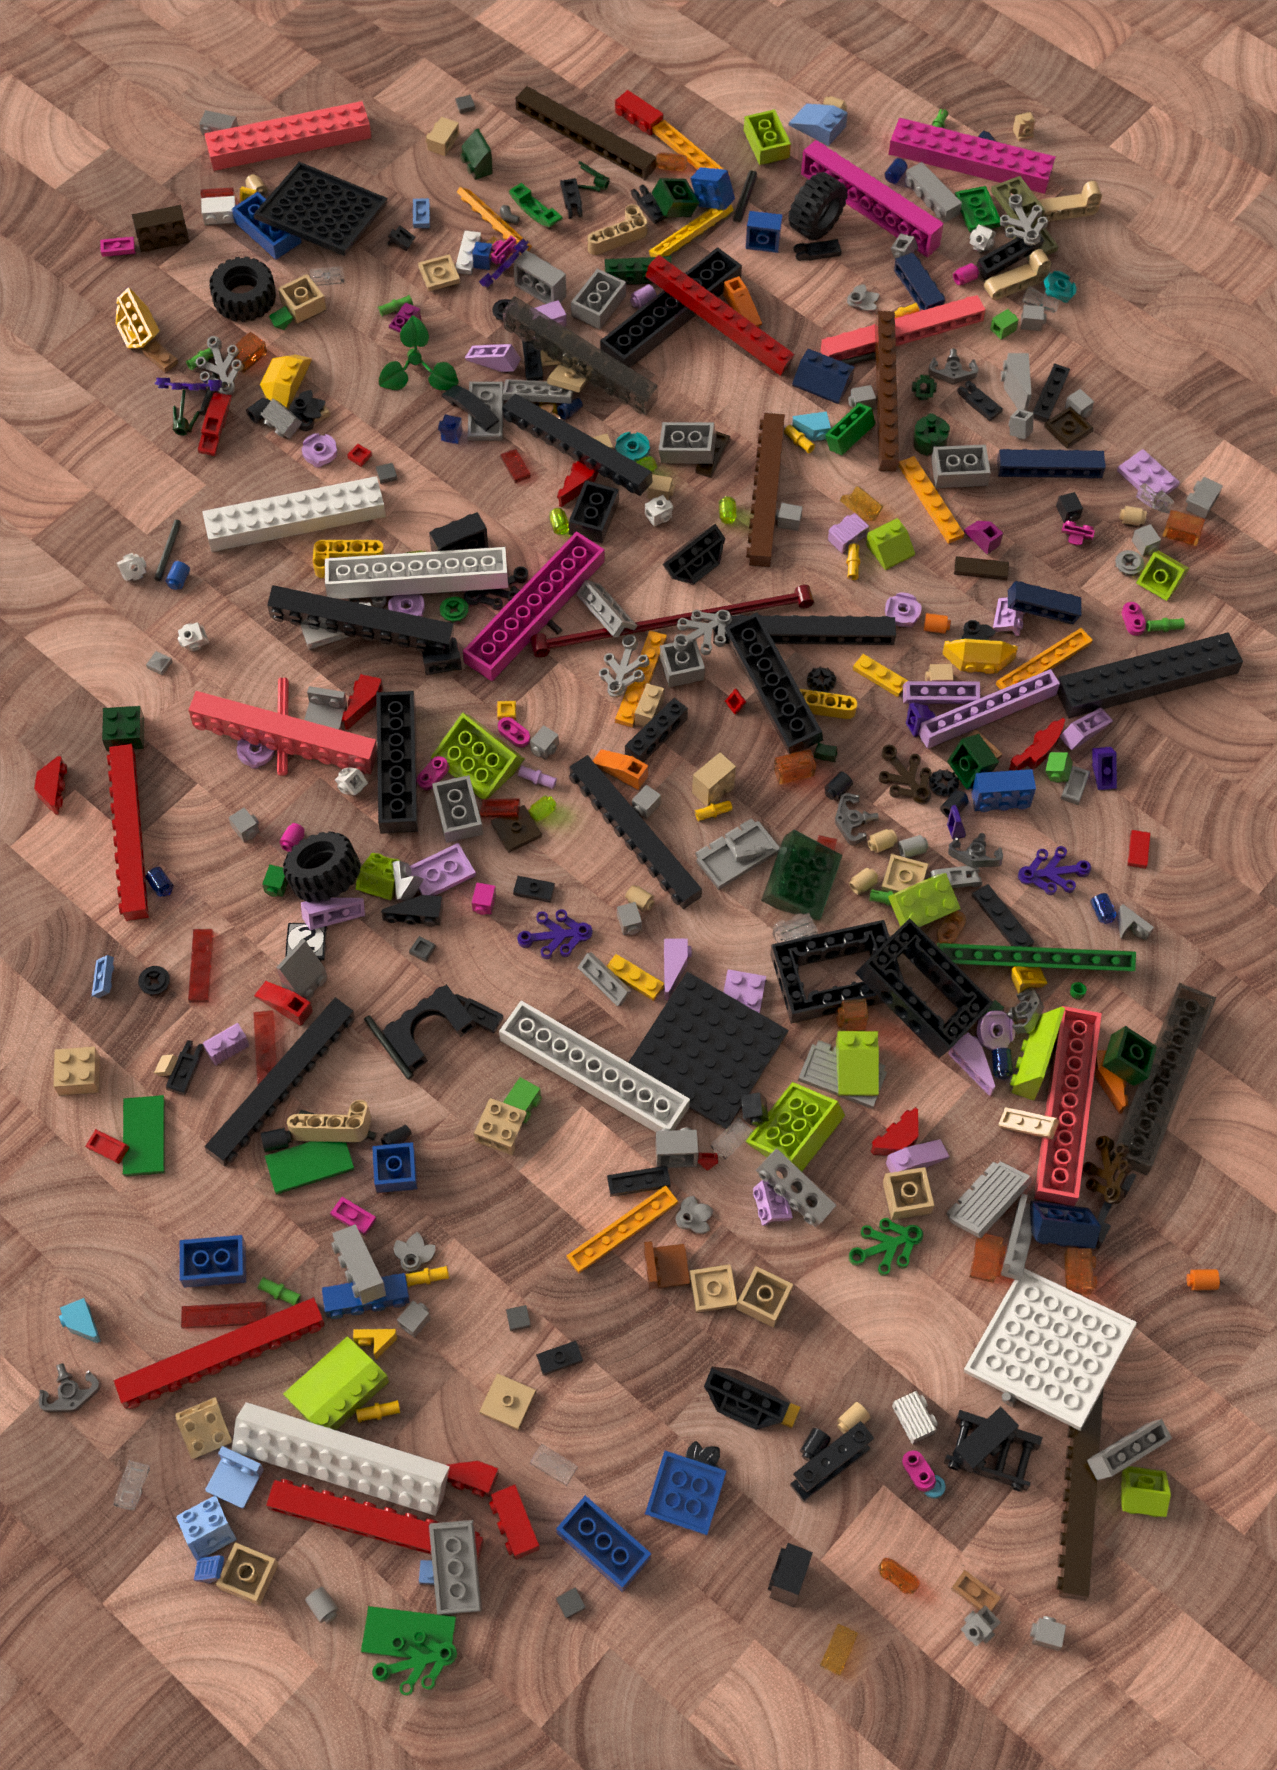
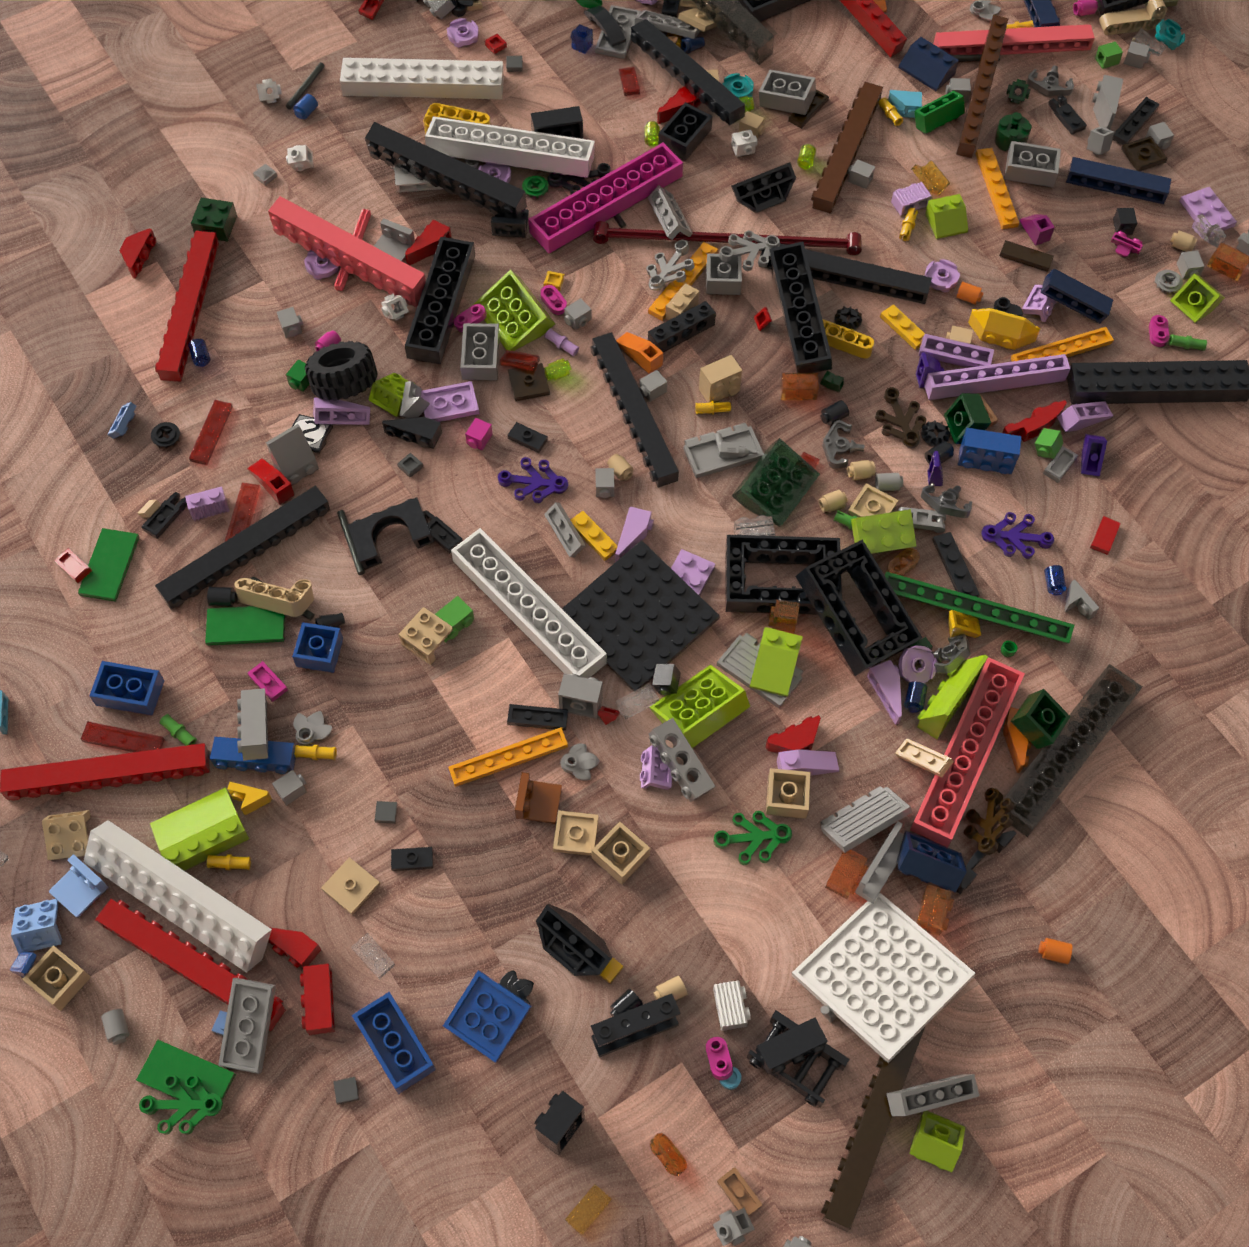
camera: 15 degrees right, 0 degrees up
tan brick [54,1047,100,1096] -> none

